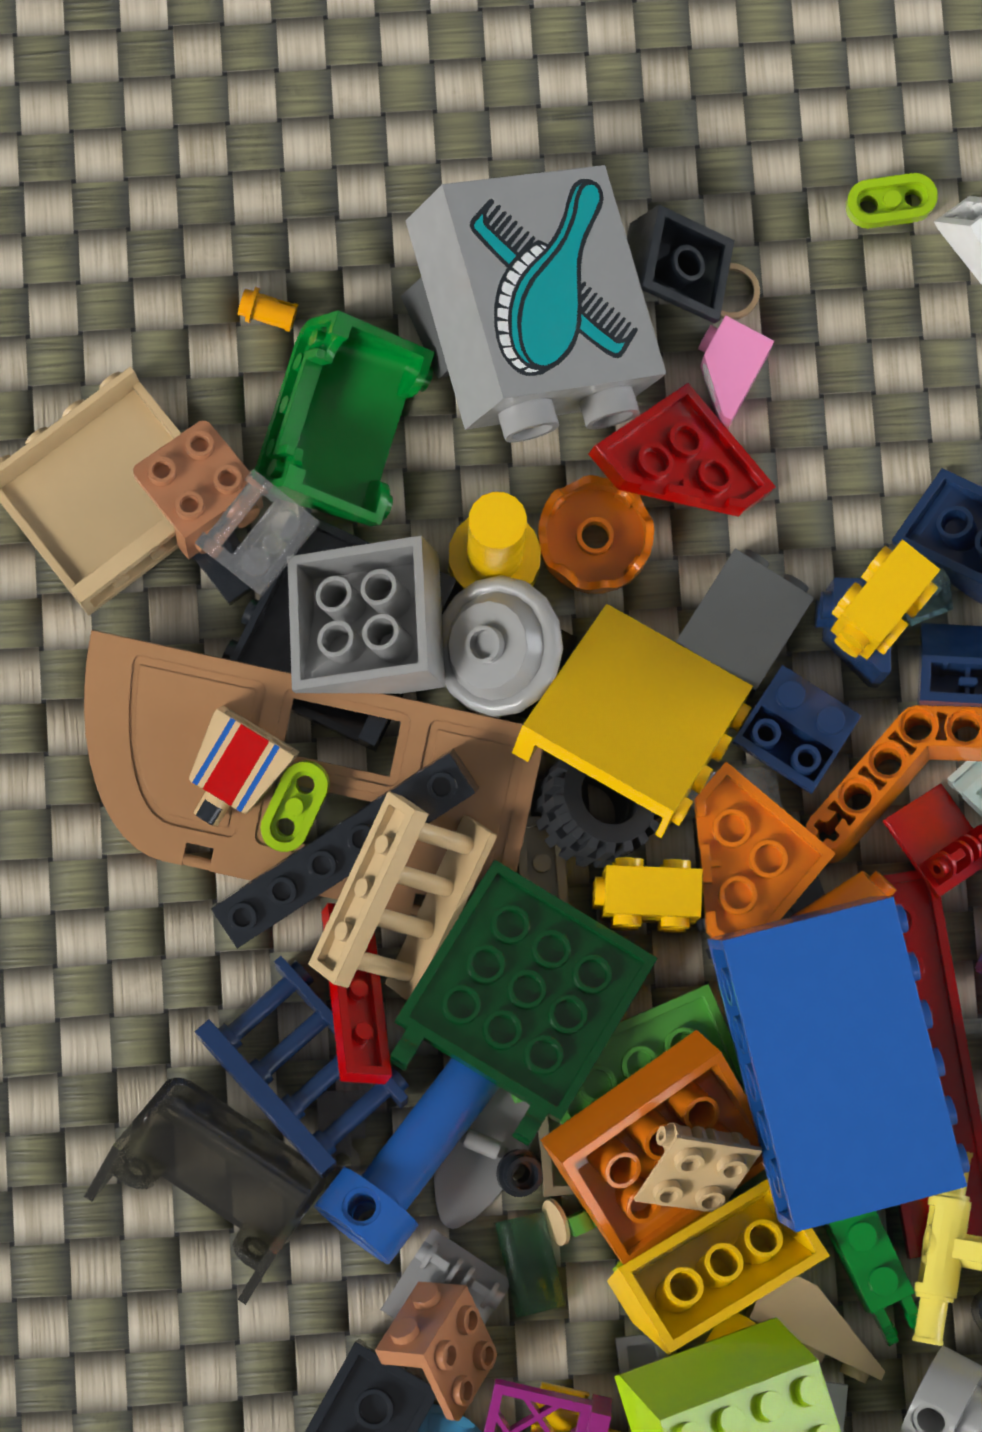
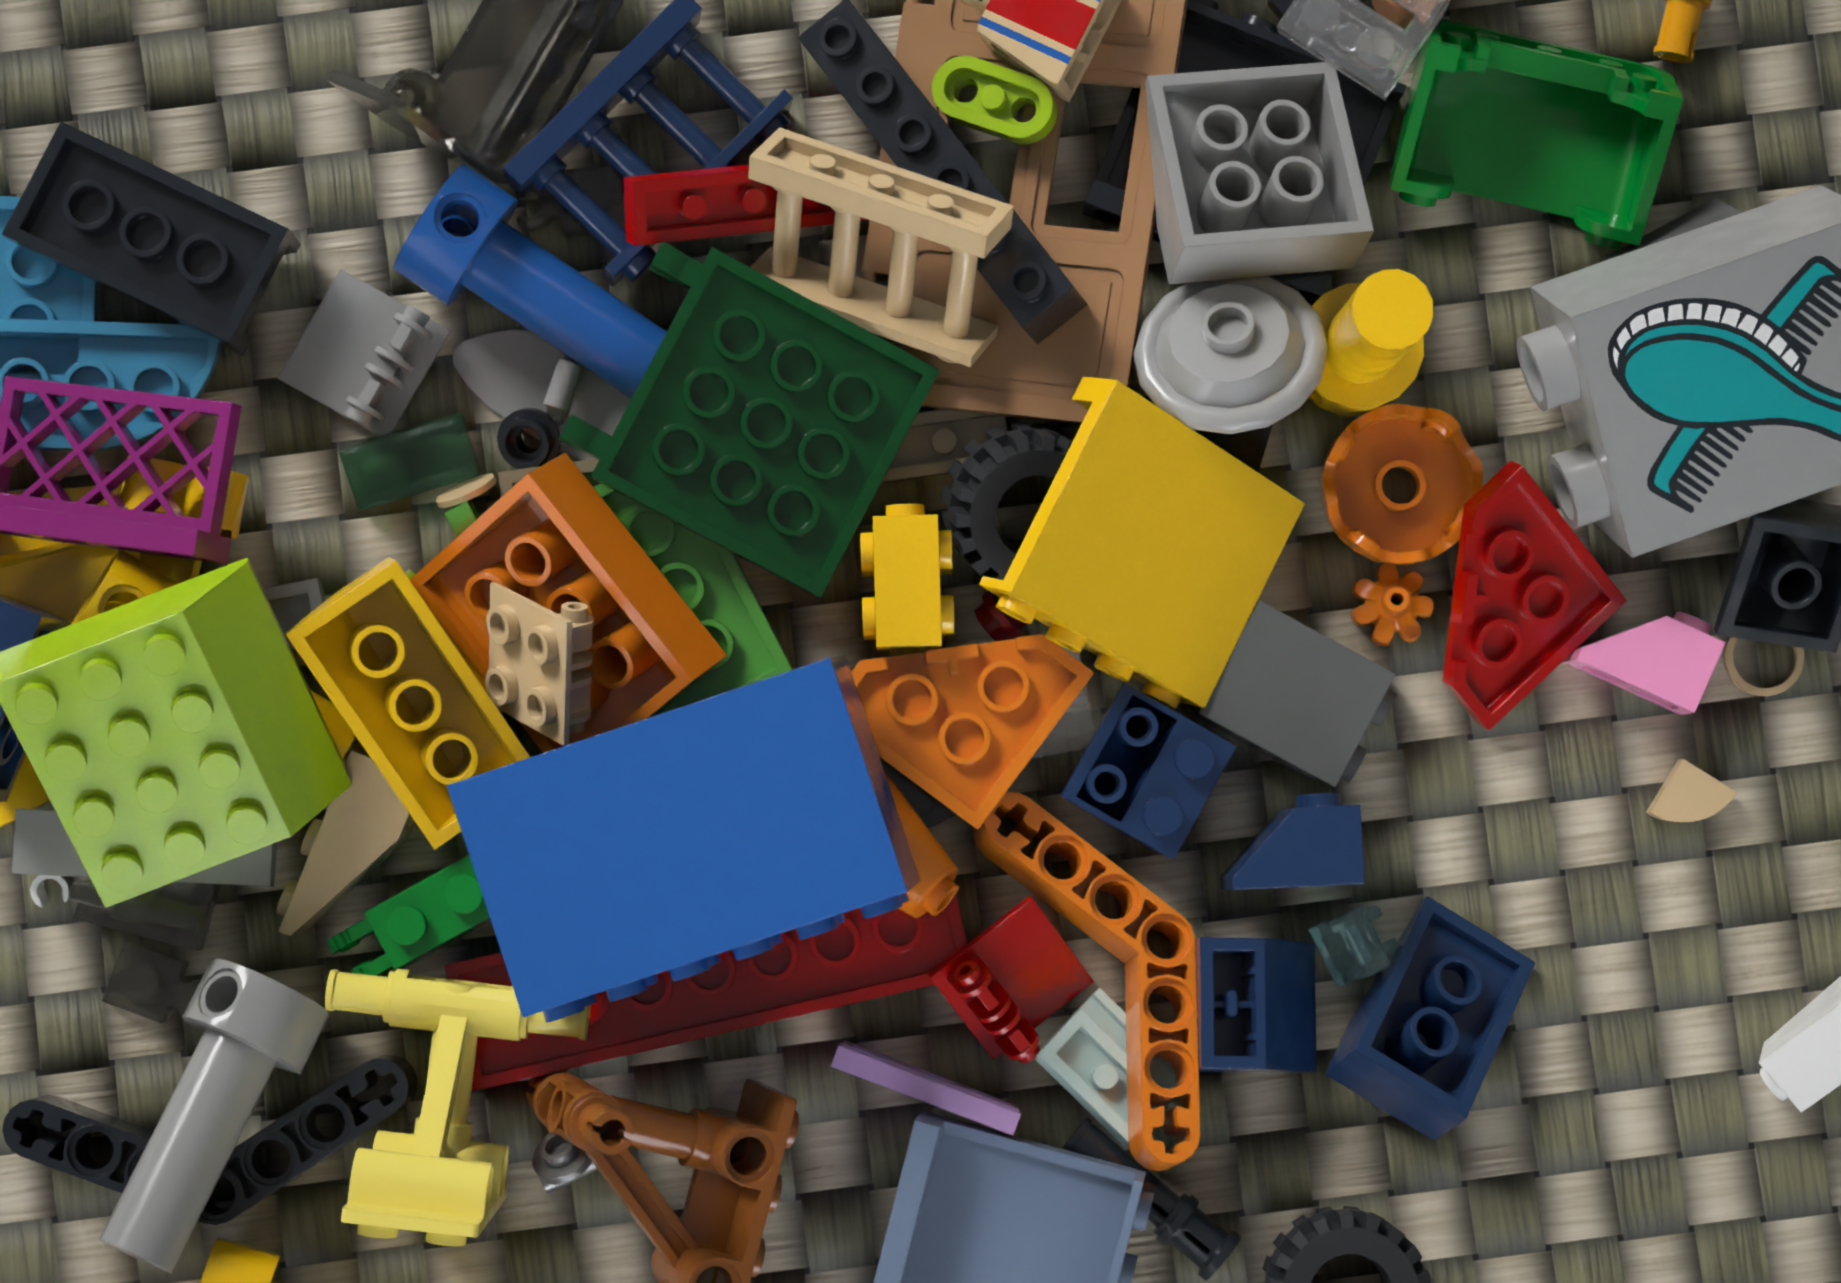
camera: 90 degrees right, 5 degrees up
nougat bracket [375,1281,497,1421] -> none
yellow brick [830,539,940,660] -> none
none -> dark red plate [974,591,1031,641]
none -> orange plant [1351,563,1434,647]
none -> tan tile [1646,759,1738,823]

